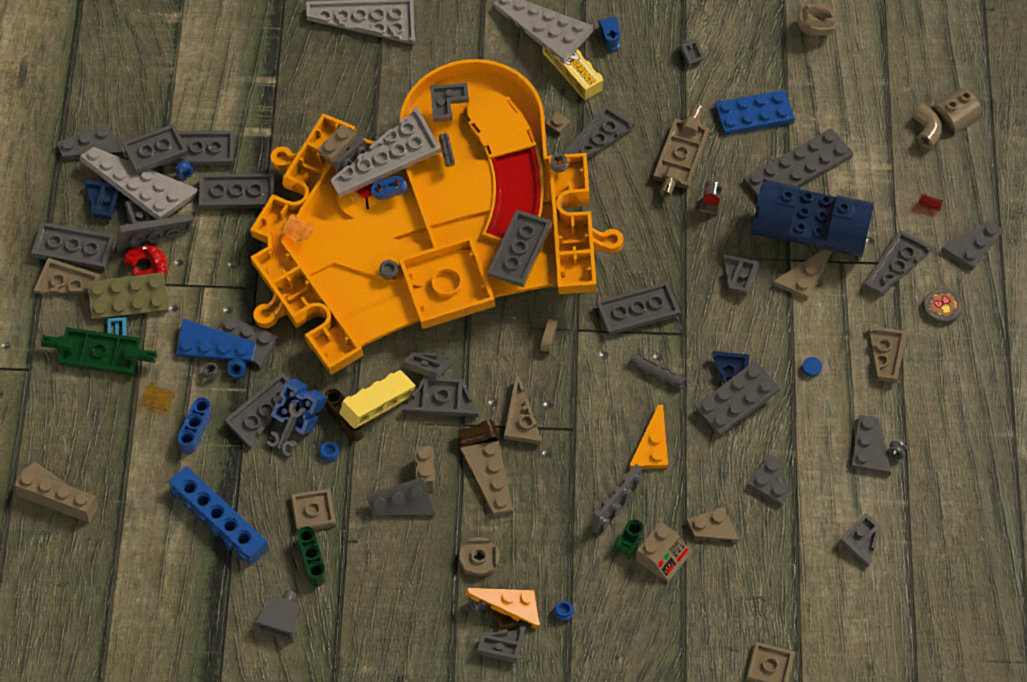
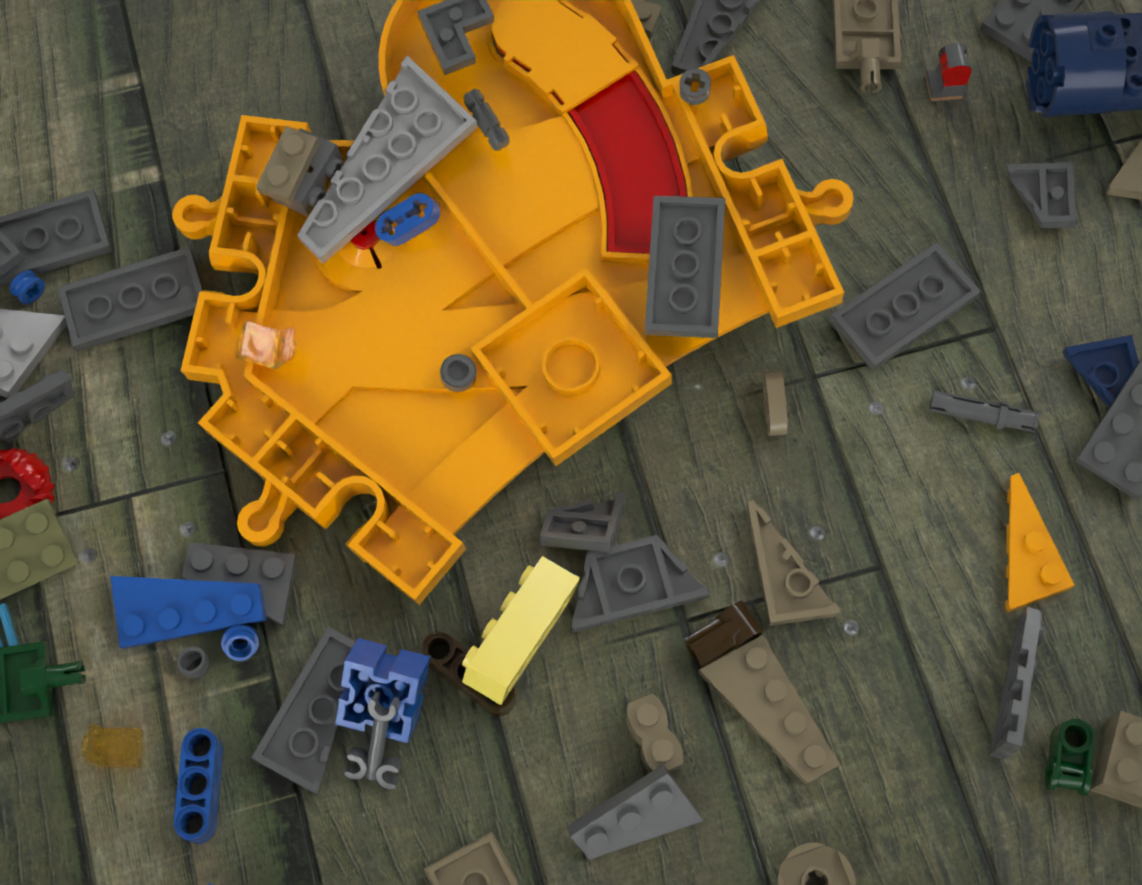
camera: 15 degrees left, 10 degrees up
blue tile [320,441,339,462] -> none

